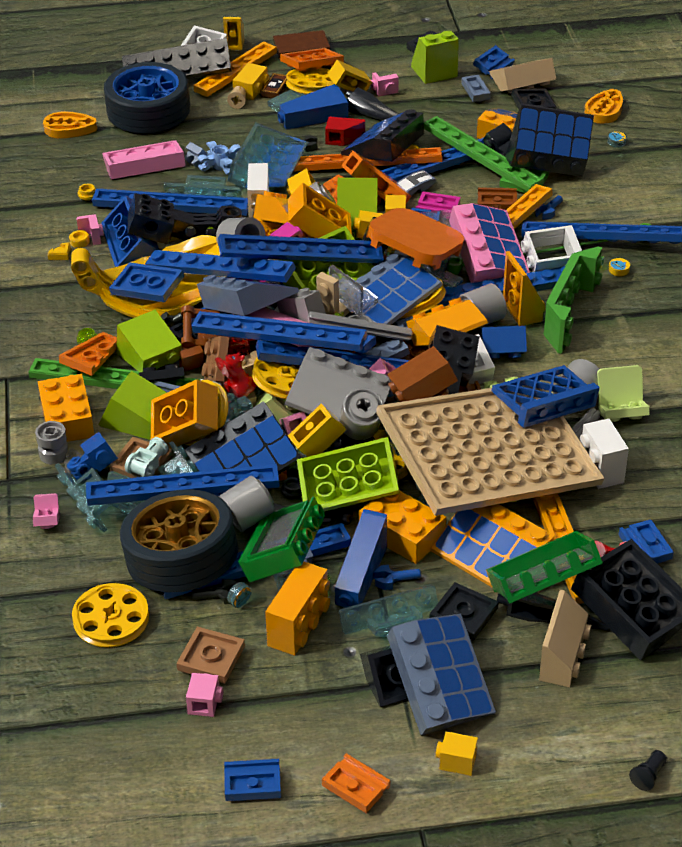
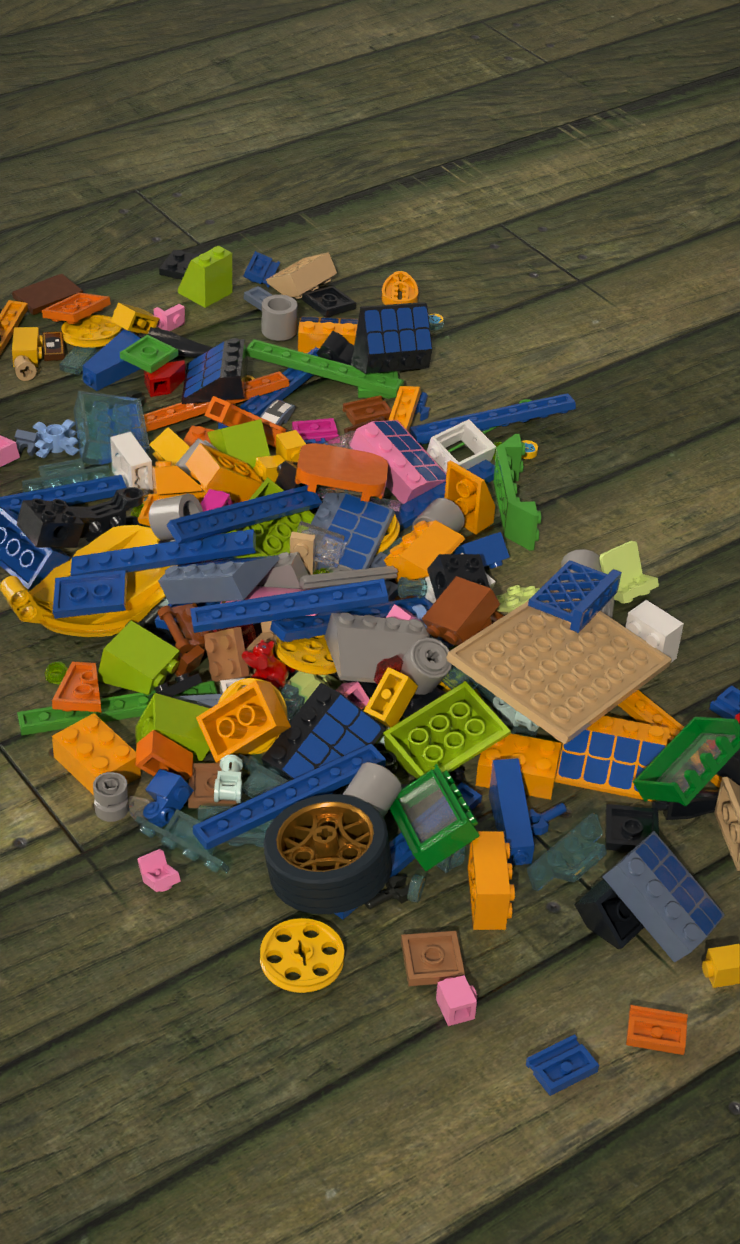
camera: 30 degrees left, 0 degrees up
none -> bright green tile [120,335,178,373]
none -> orange brick [135,730,193,781]
none -> light grey piece [261,295,298,341]
none -> clear red plate [374,655,404,685]
none -> clear light blue bush [397,577,427,599]

